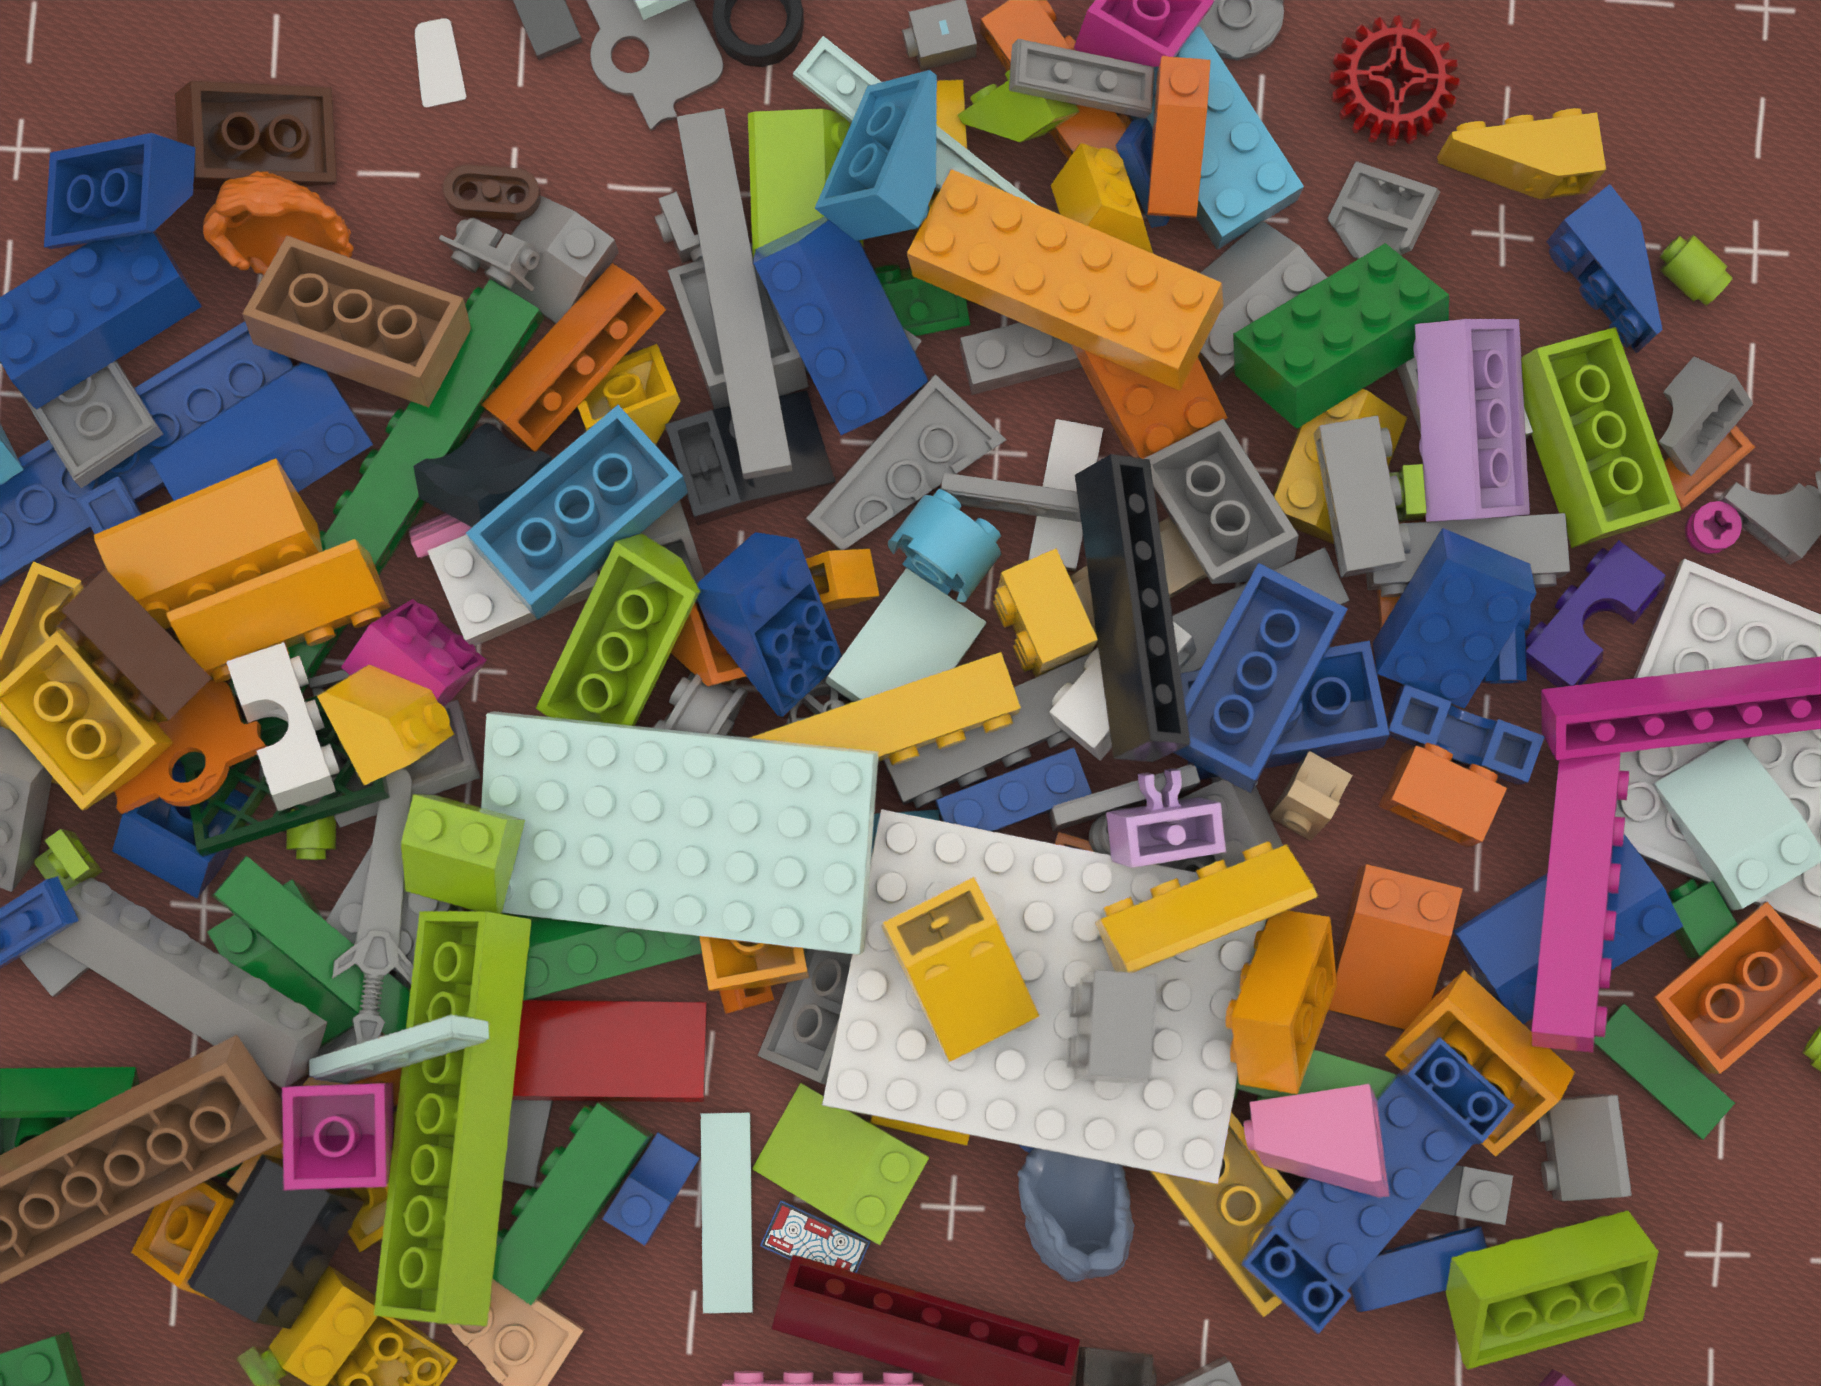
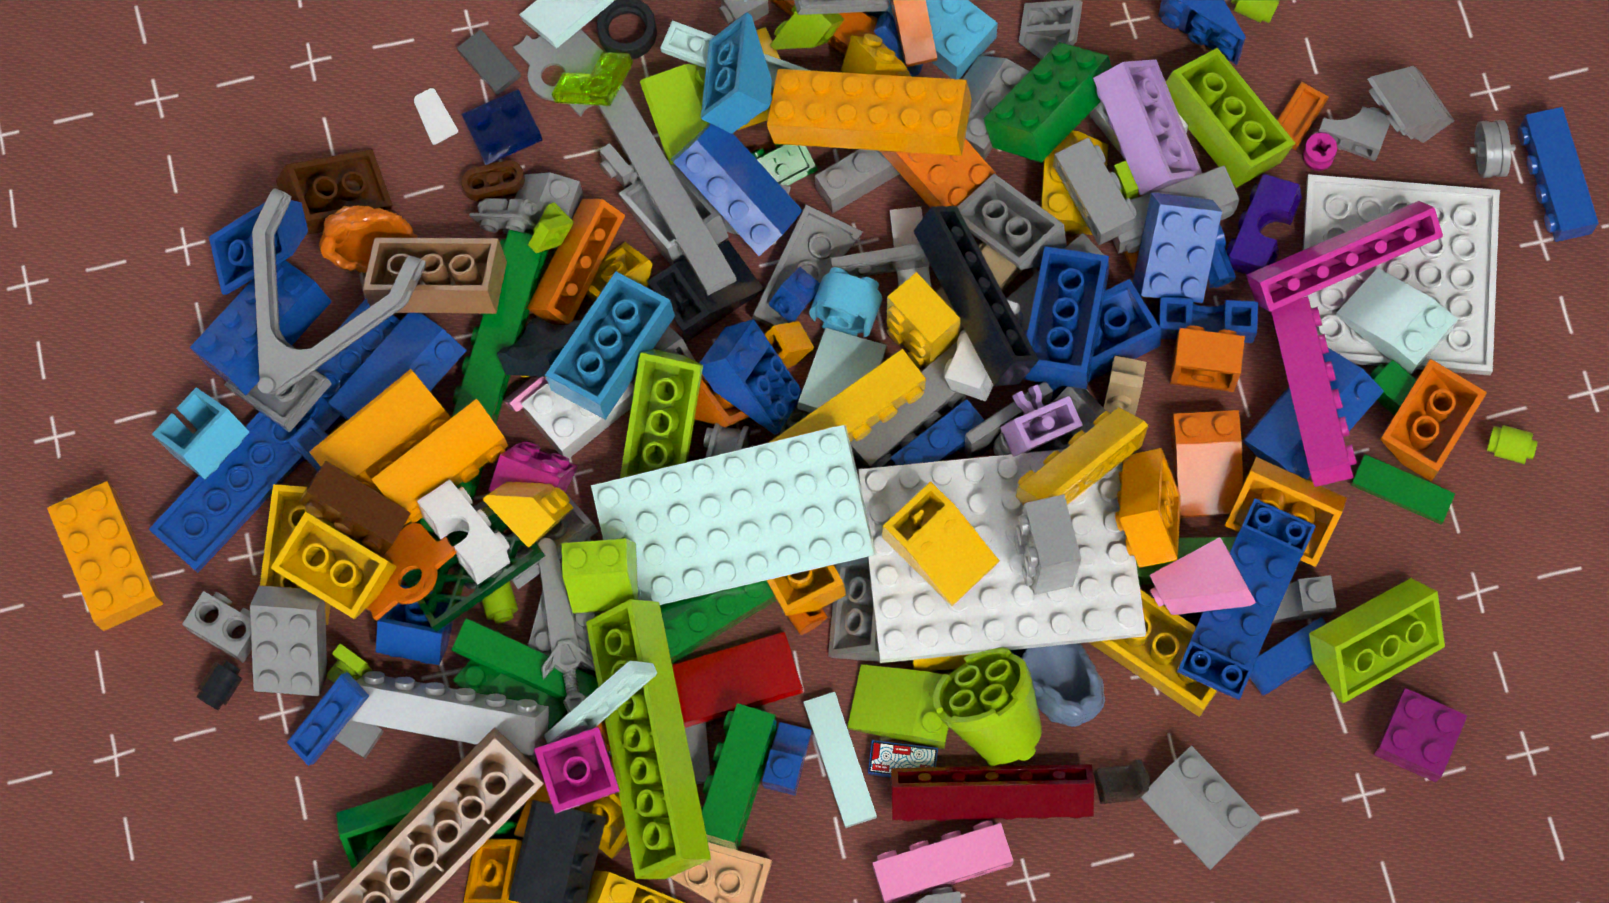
camera: 10 degrees left, 10 degrees down
light grey slope [1535,1094,1632,1201] -> none
light grey arch [1659,357,1753,476] -> none
none -> light grey piece [252,188,426,395]
none -> clear blue plate [462,89,543,165]
none -> lime bracket [528,202,574,253]
none -> clear neon green plate [552,52,633,106]
none -> blue bracket [769,267,820,323]
none -> lime cone [933,648,1042,766]

